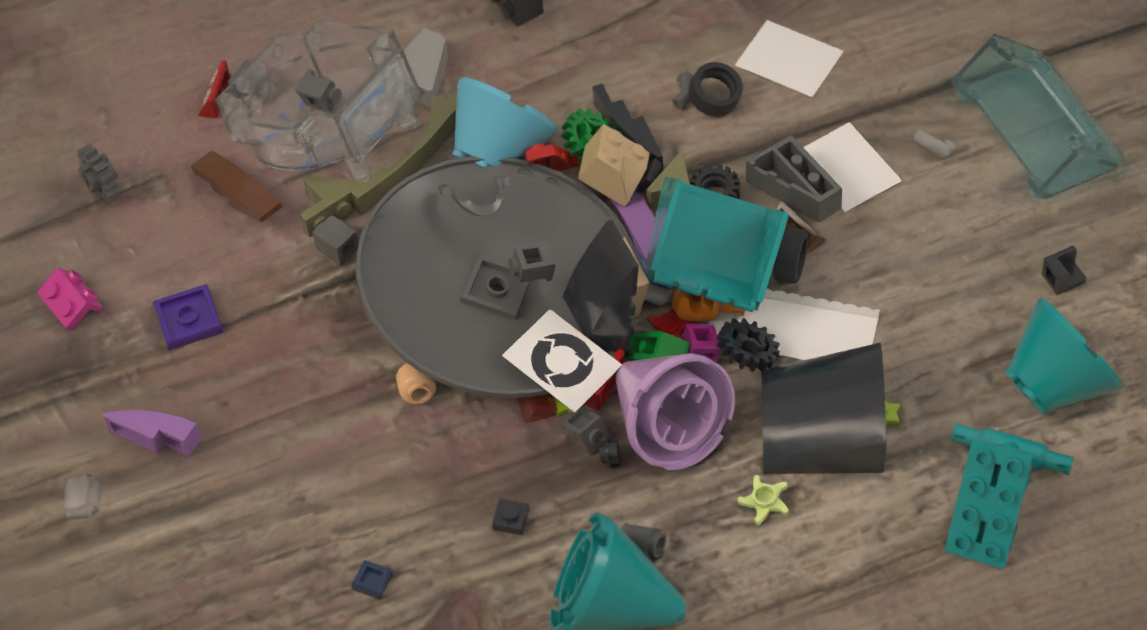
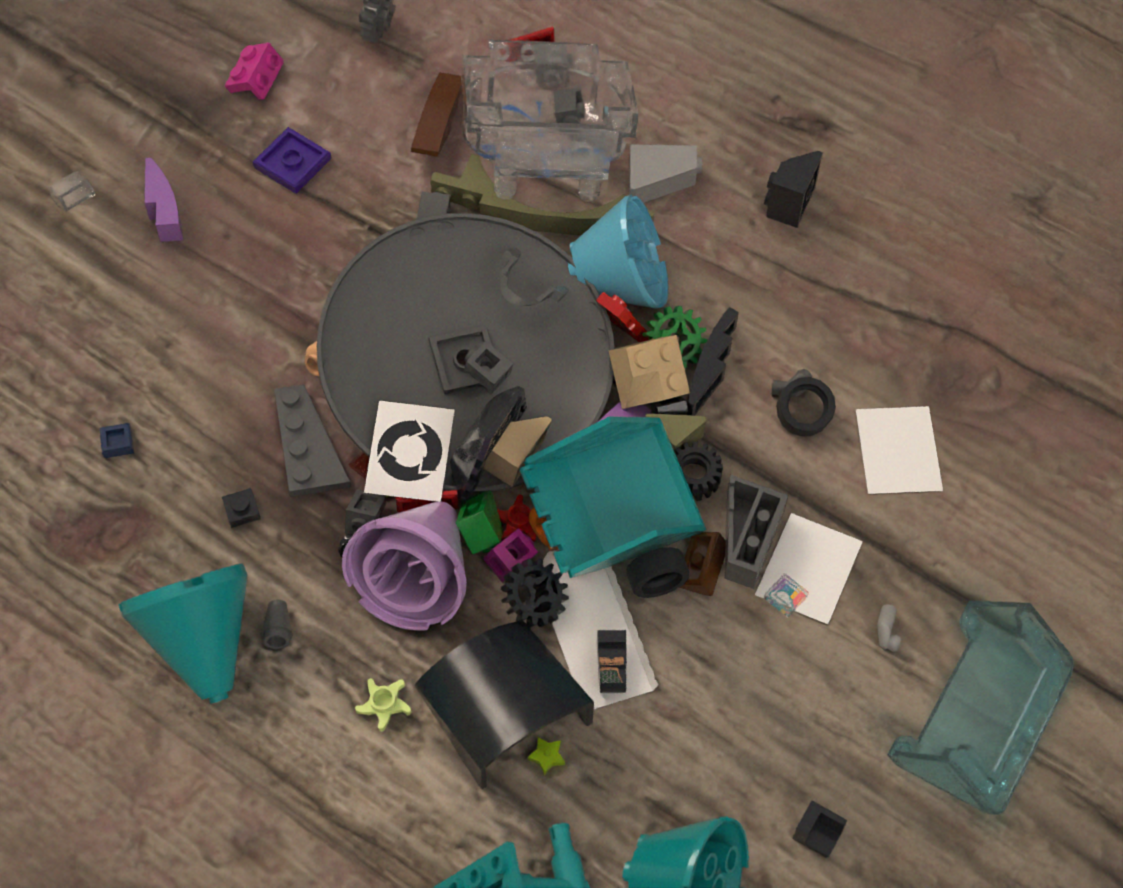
camera: 50 degrees right, 5 degrees up
none -> dark grey wing [274,384,351,497]
none -> black leg [596,630,627,693]
none -> clear tile [764,573,809,617]

